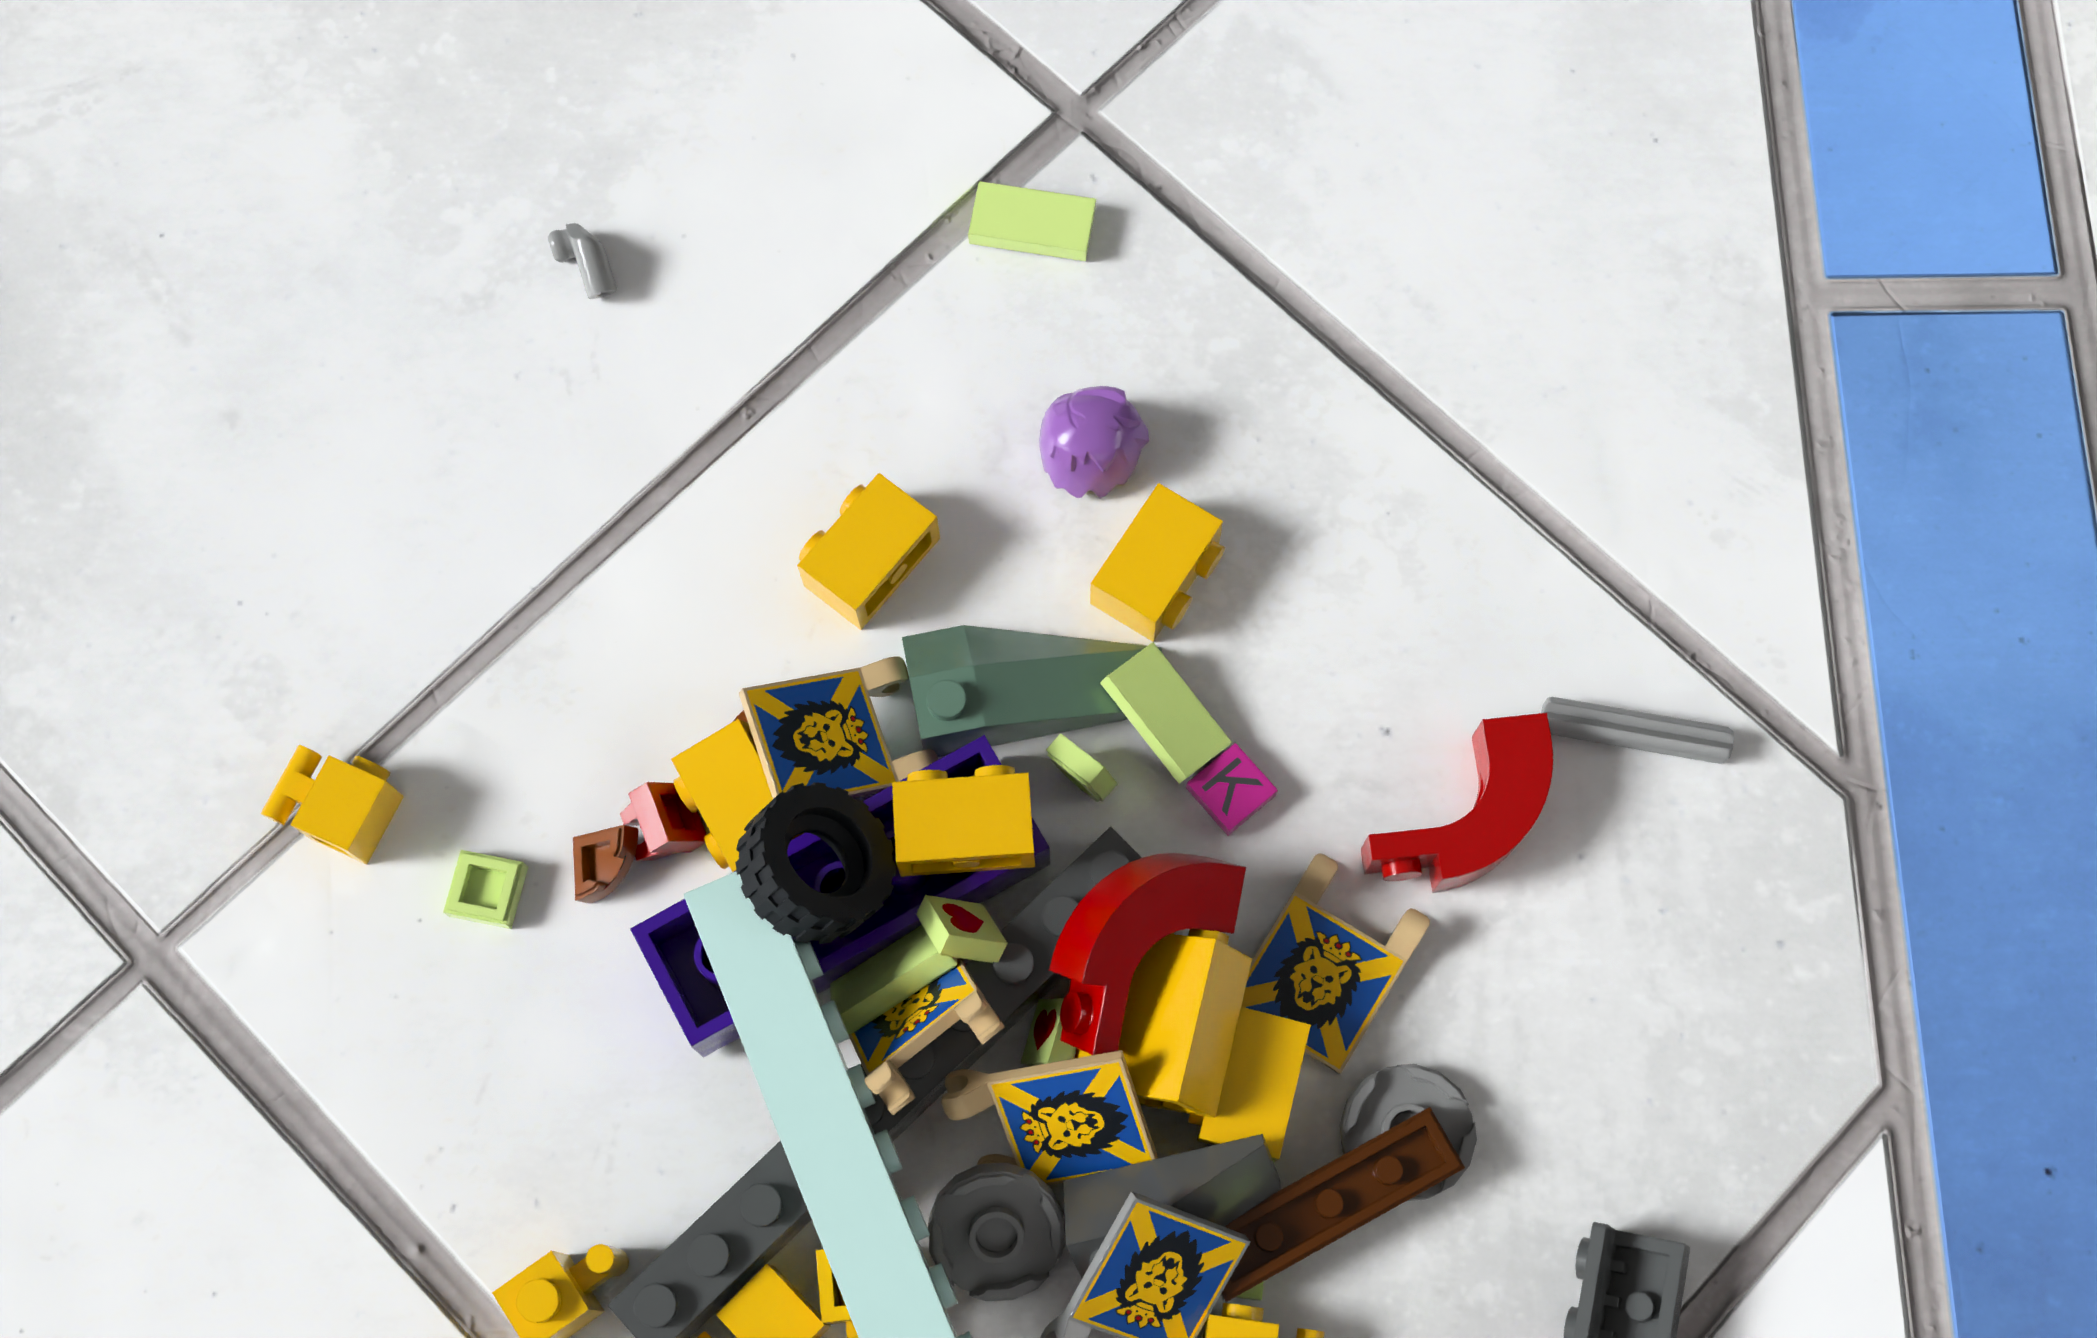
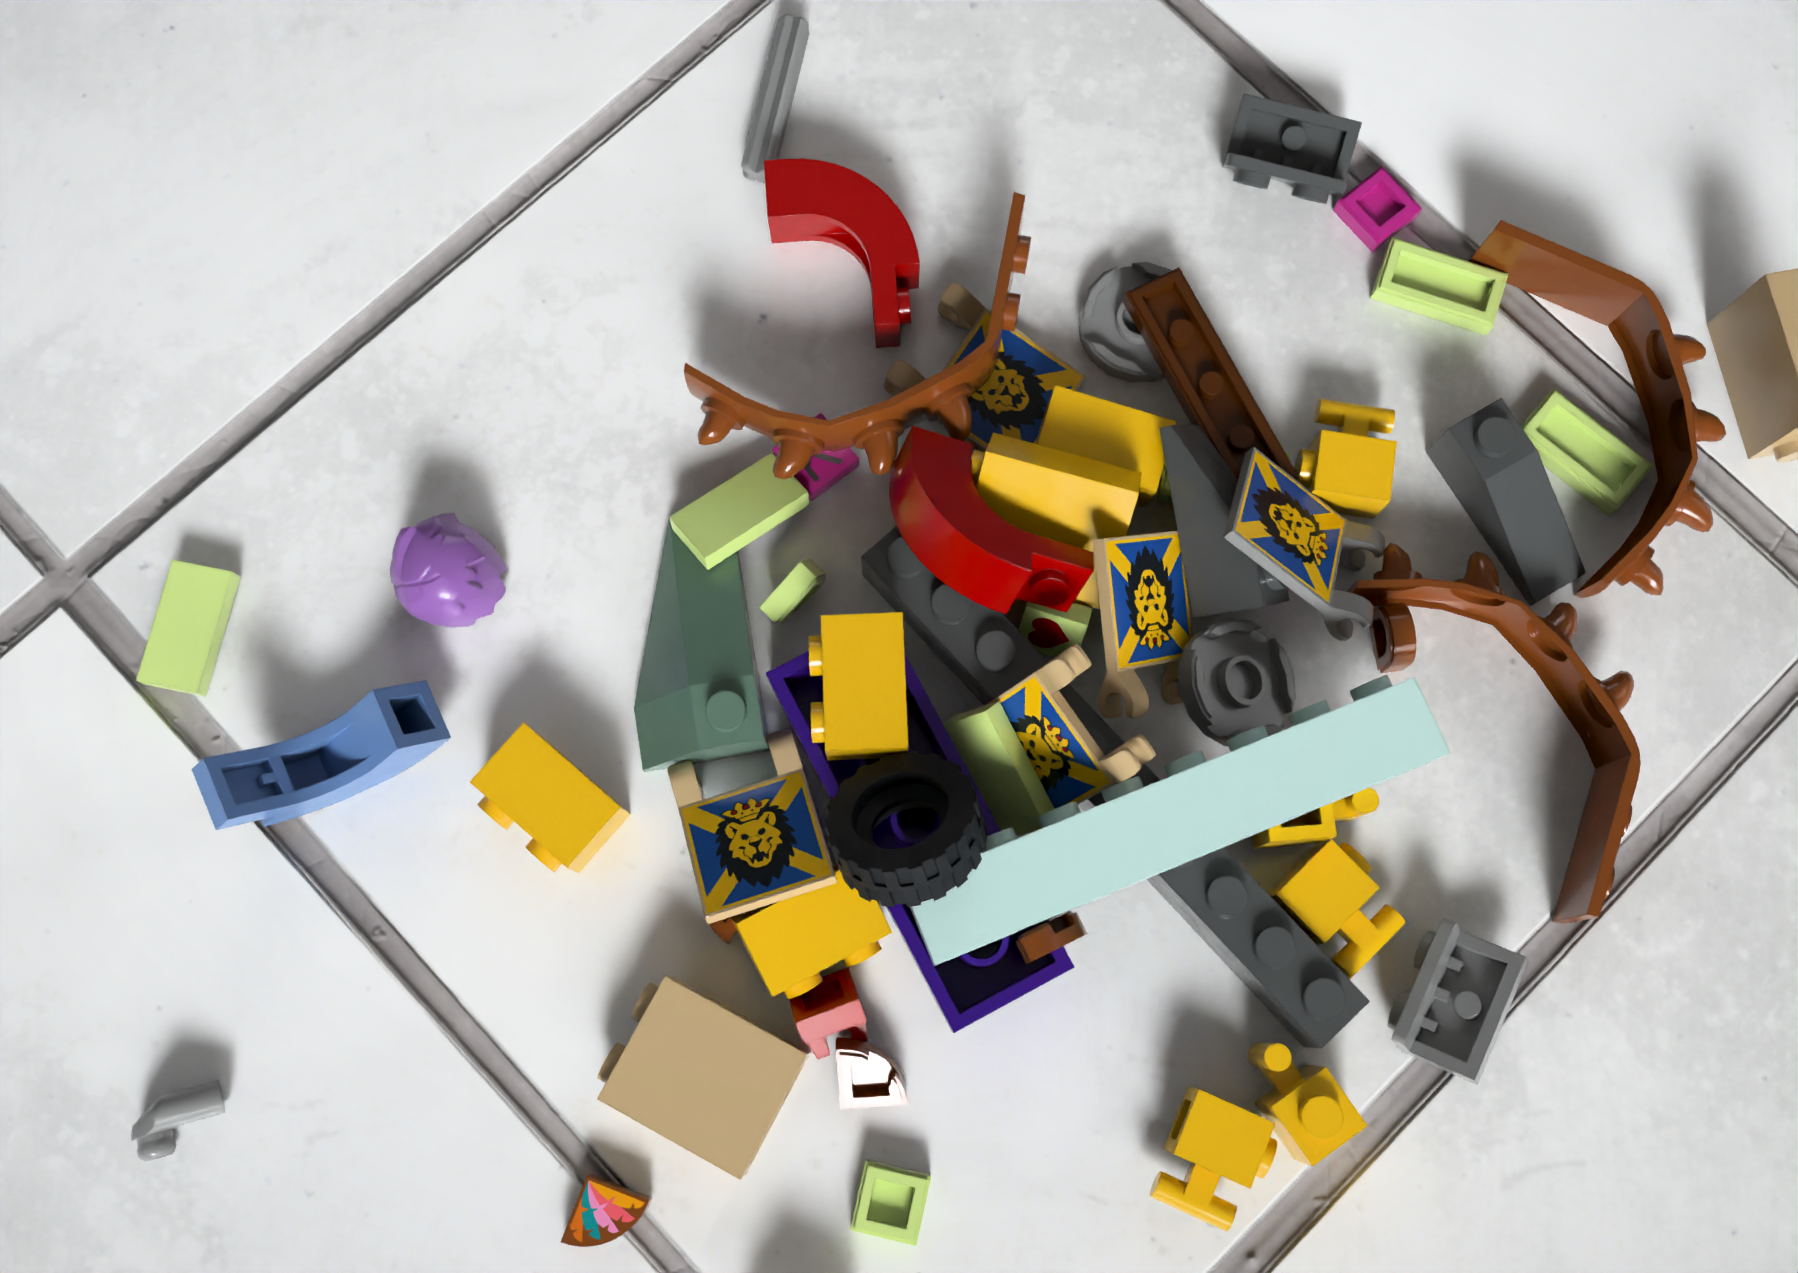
camera: 90 degrees left, 5 degrees up
yellowish green tile [916,895,1008,963] -> none
yellow brick [1090,483,1225,642] -> none
none -> medium blue arch [191,680,451,830]
none -> tile [561,1174,652,1247]
none -> tan brick [597,976,810,1180]
none -> dark orange piece [684,192,1031,480]
none -> dark orange tile [1016,910,1088,964]
none -> yellow brick [1150,1086,1277,1231]

